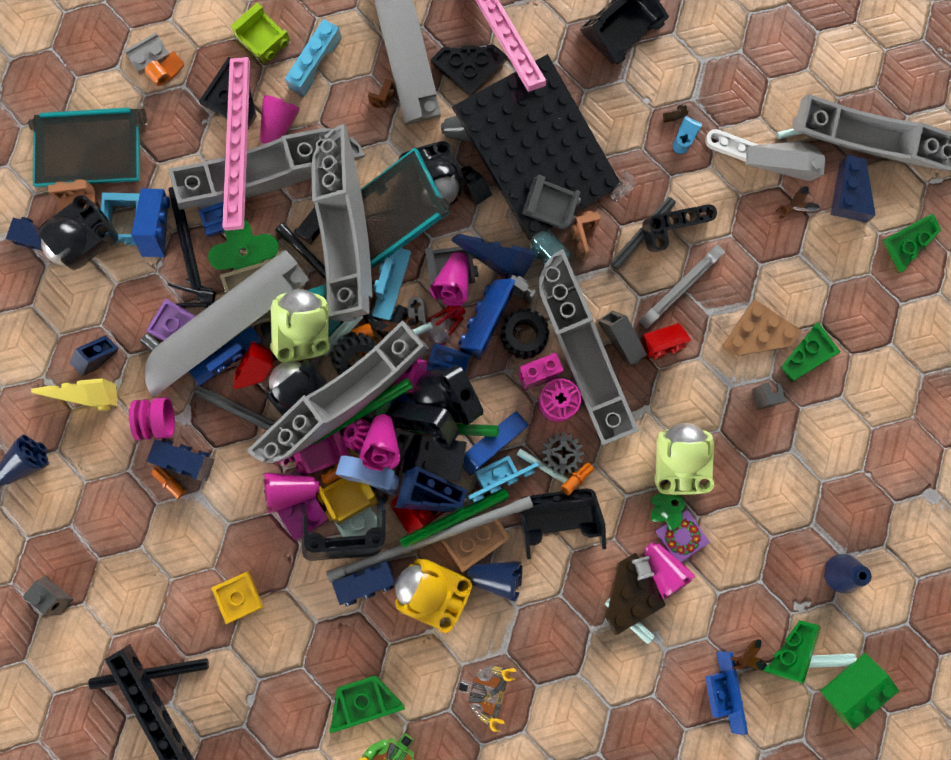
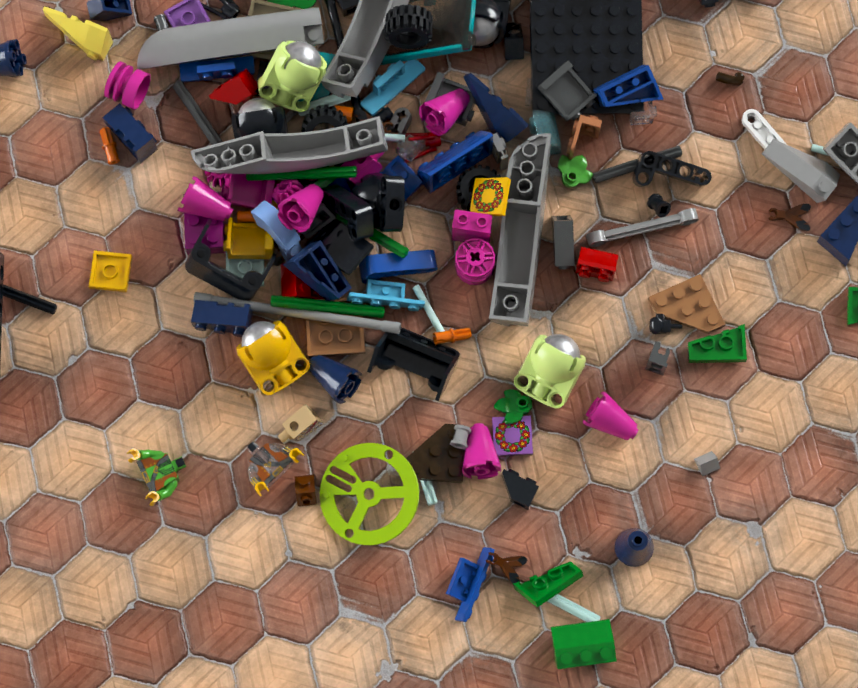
camera: 35 degrees right, 5 degrees down
green wing [329,675,405,734] -> none
dark grey gear [541,432,584,475] -> none
dark azure piece [673,116,702,154] -> none
none -> tan torso [278,404,323,445]
none -> reddish brown bracket [294,474,317,507]
none -> lime piece [320,443,419,545]
none -> black tyre [385,4,433,49]
none -> tile [470,177,511,216]
none -> black slope [502,469,539,510]
none -> bright green plate [558,155,593,188]
none -> dark pink cone [583,391,638,440]
none -> blue wedge [593,65,663,107]
none -> black bush [647,194,671,217]
none -> black piece [649,314,682,335]
none -> light grey slope [694,451,720,477]

